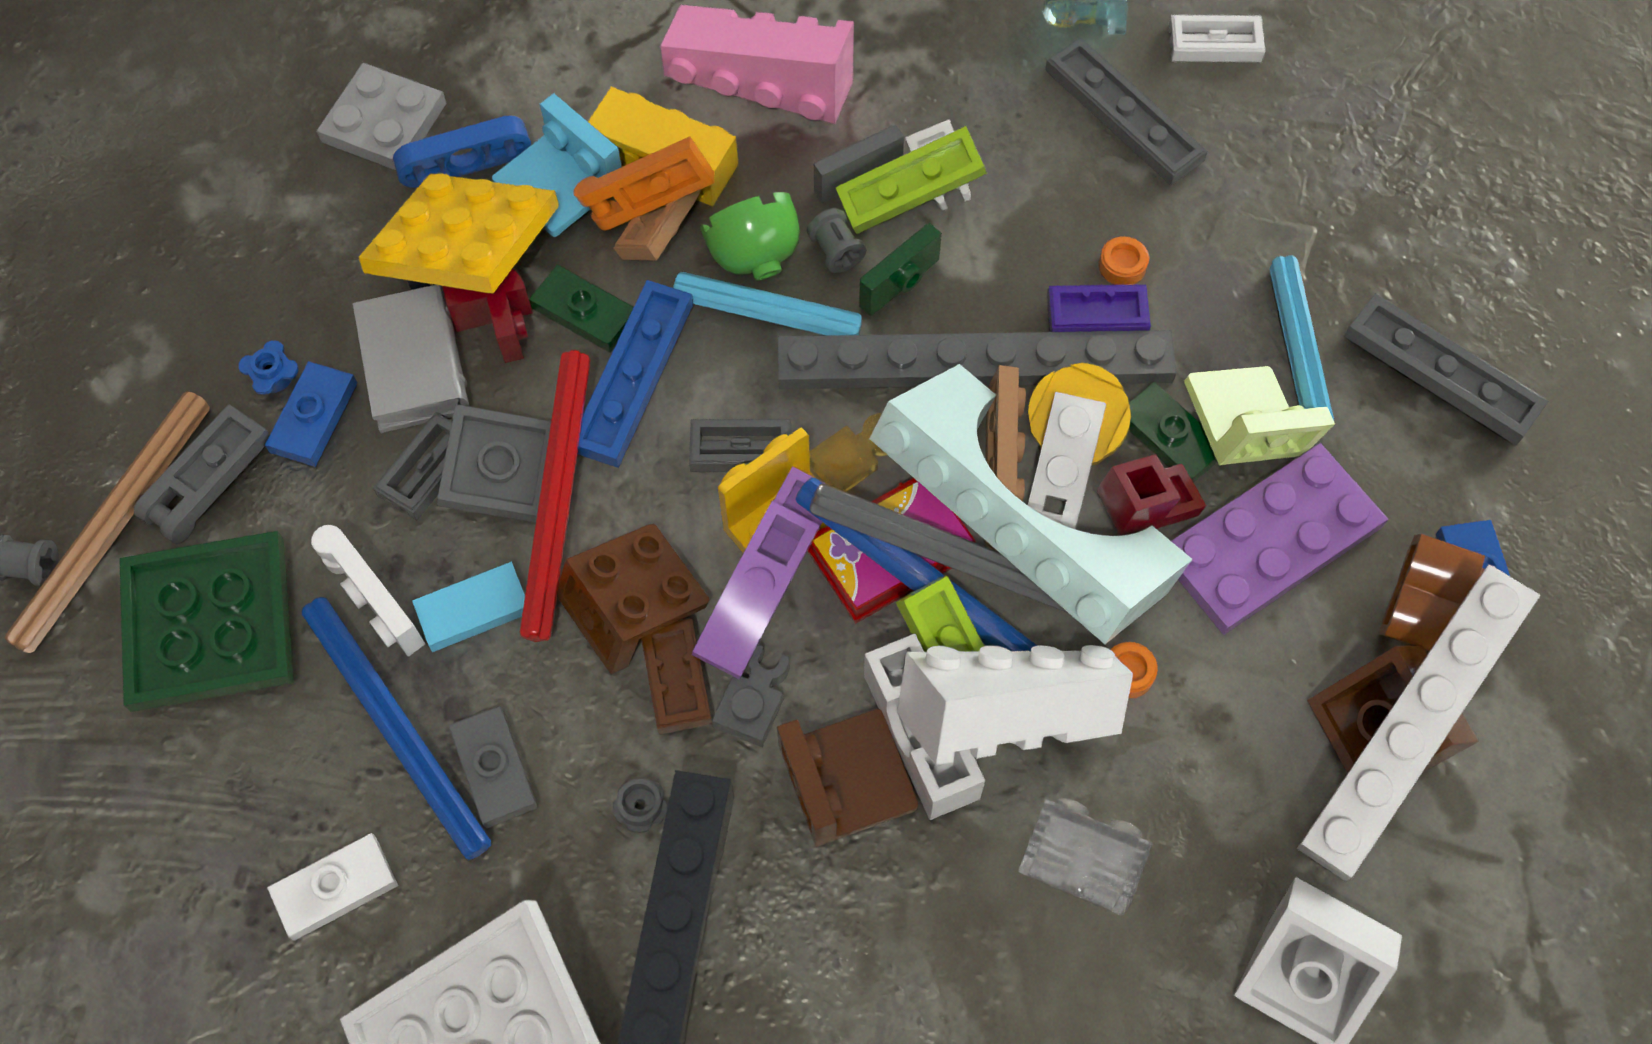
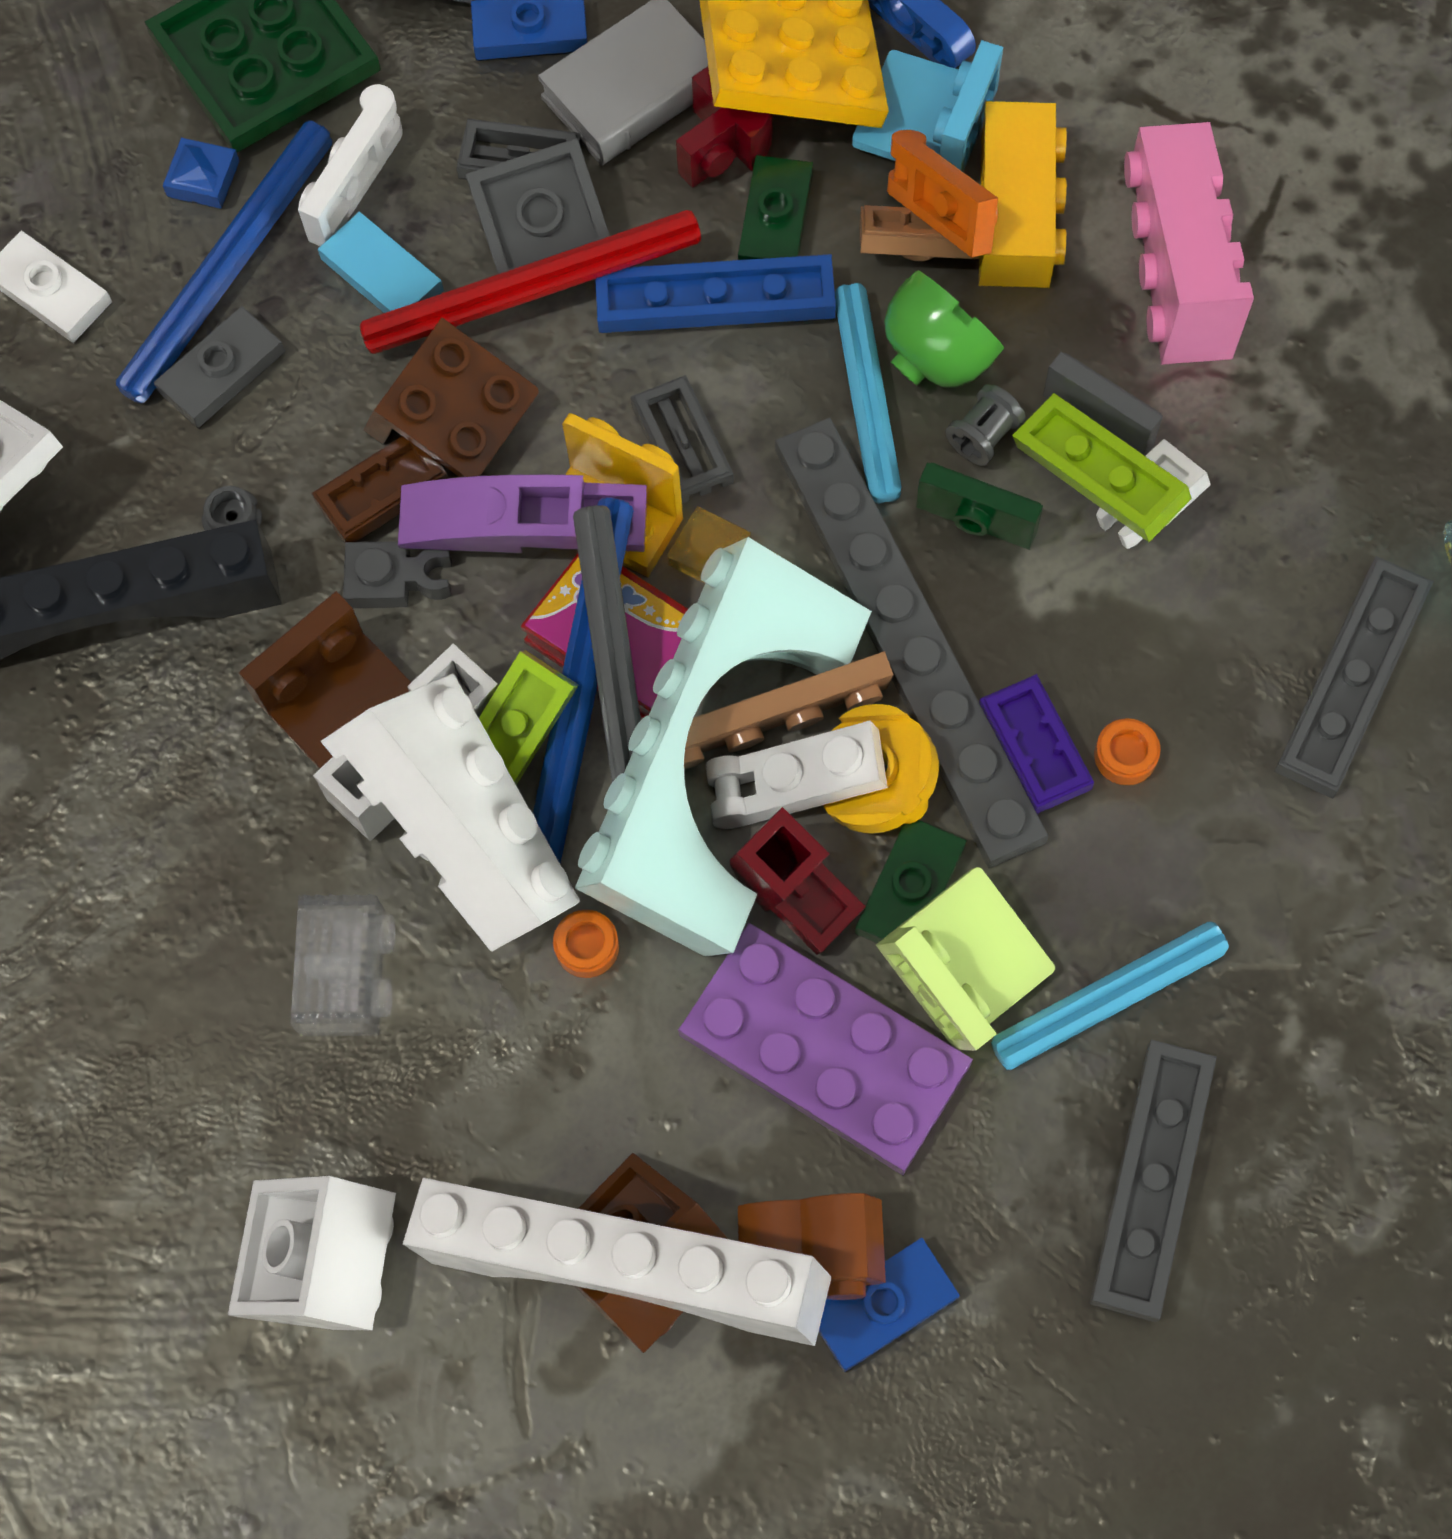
camera: 70 degrees right, 5 degrees up
none -> blue tile [163,138,240,209]

